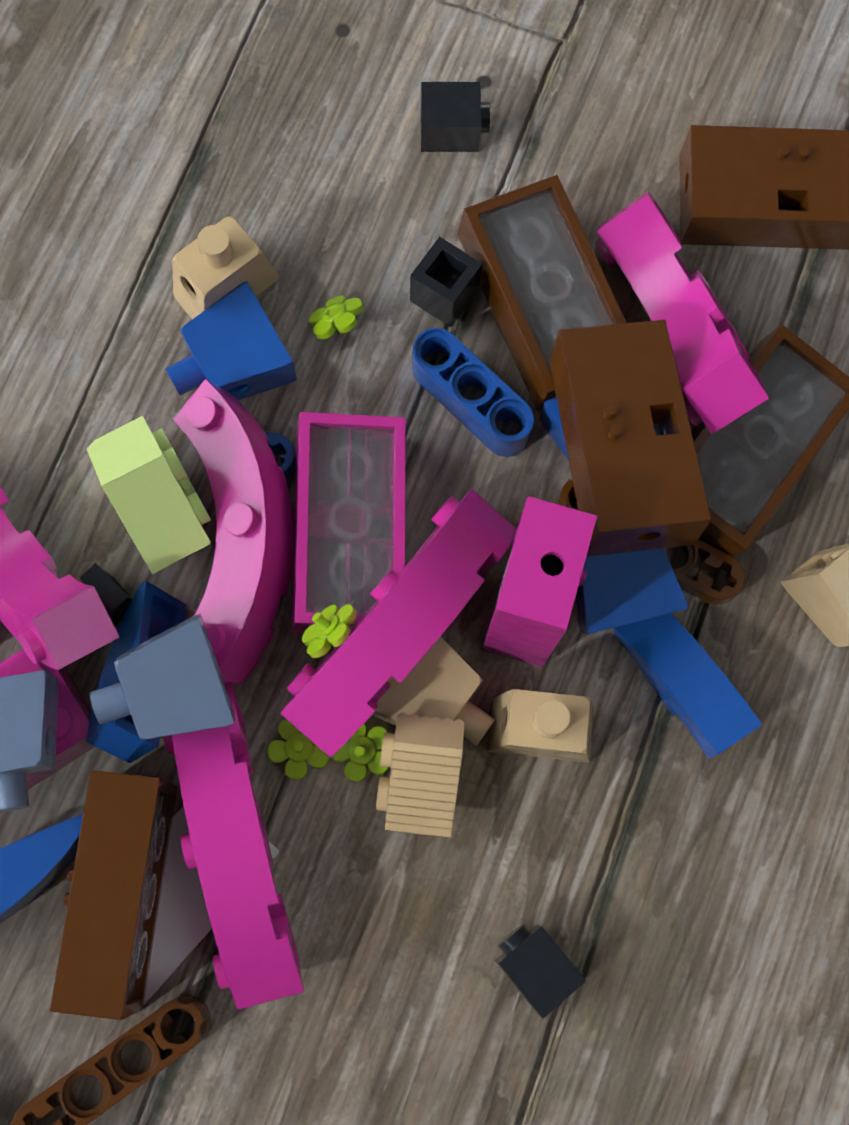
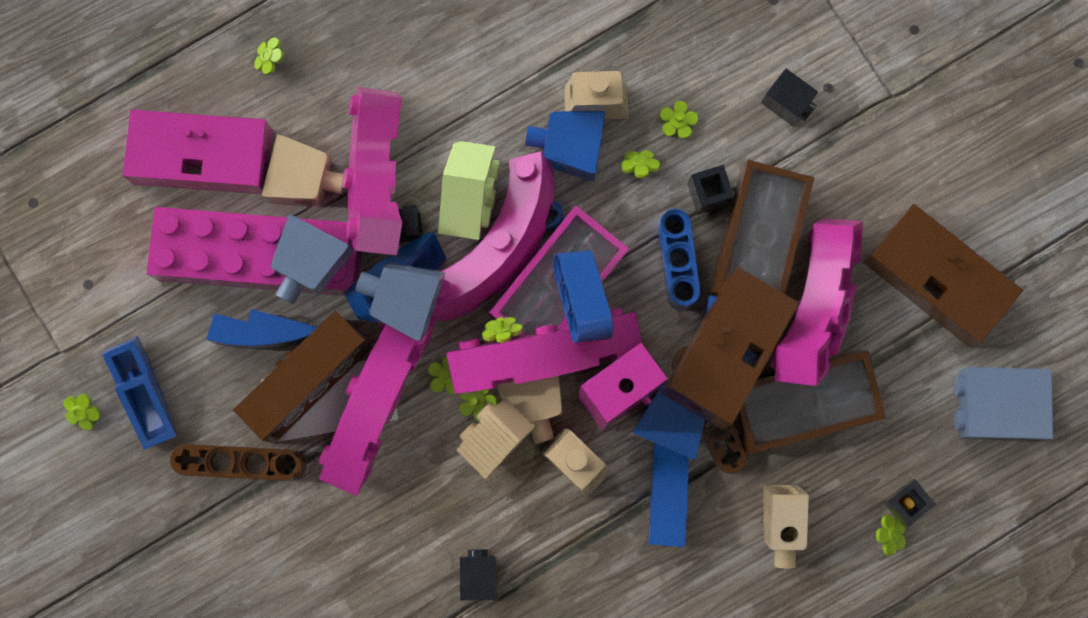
camera: 45 degrees right, 5 degrees up
none -> blue beam [553,250,613,343]
none -> lime plant [660,101,698,139]

